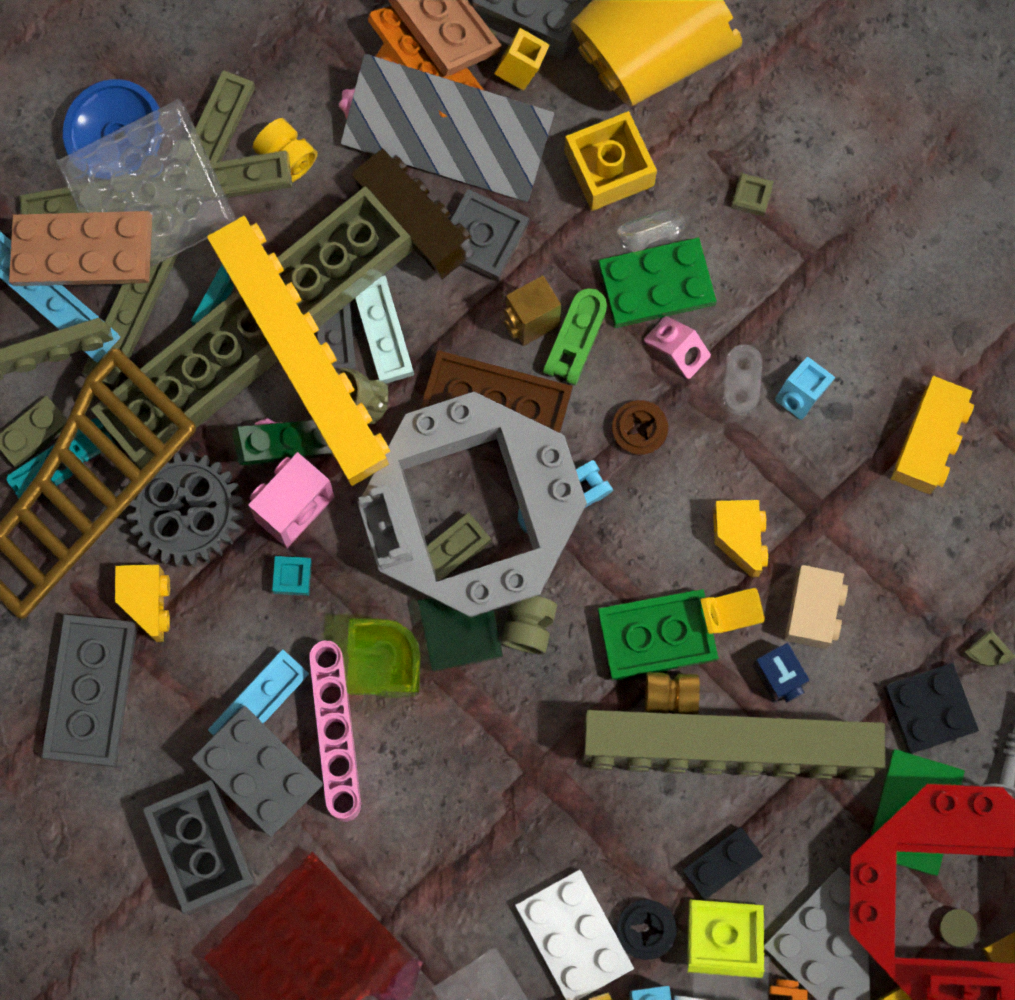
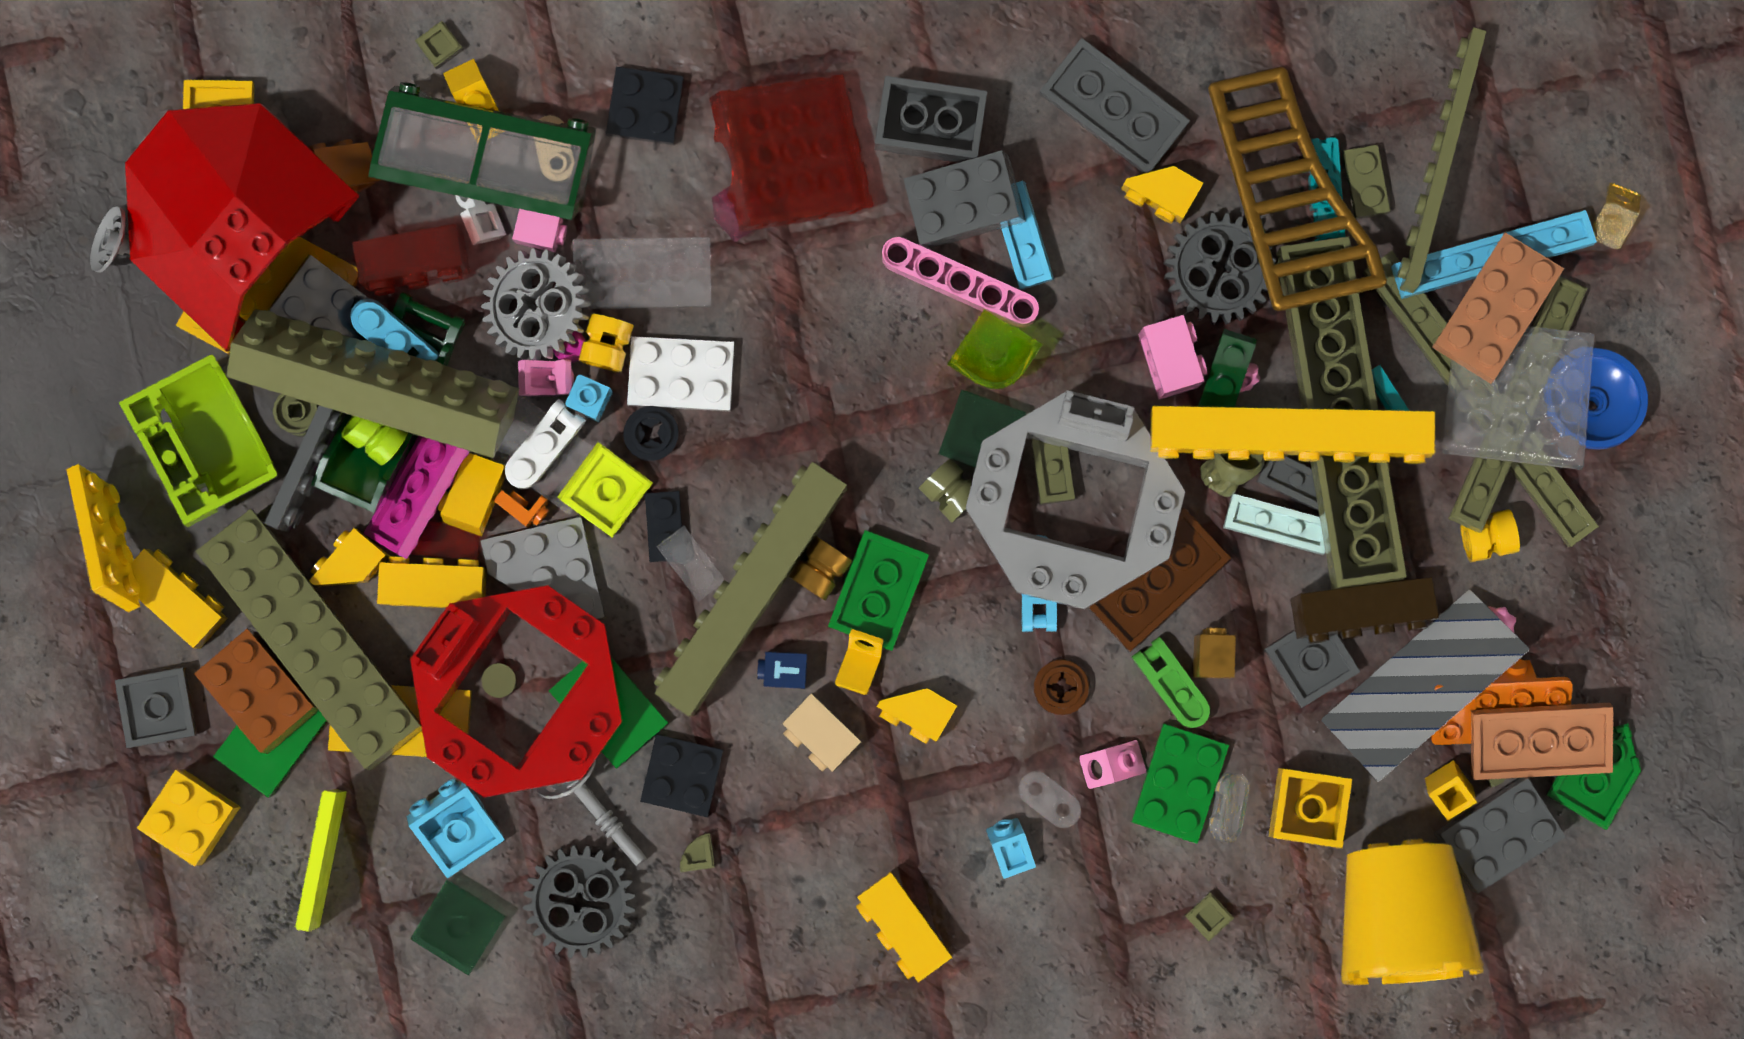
camera: 125 degrees right, 10 degrees up
teal plate [272,556,312,596] -> none
none -> clear plate [656,526,725,602]

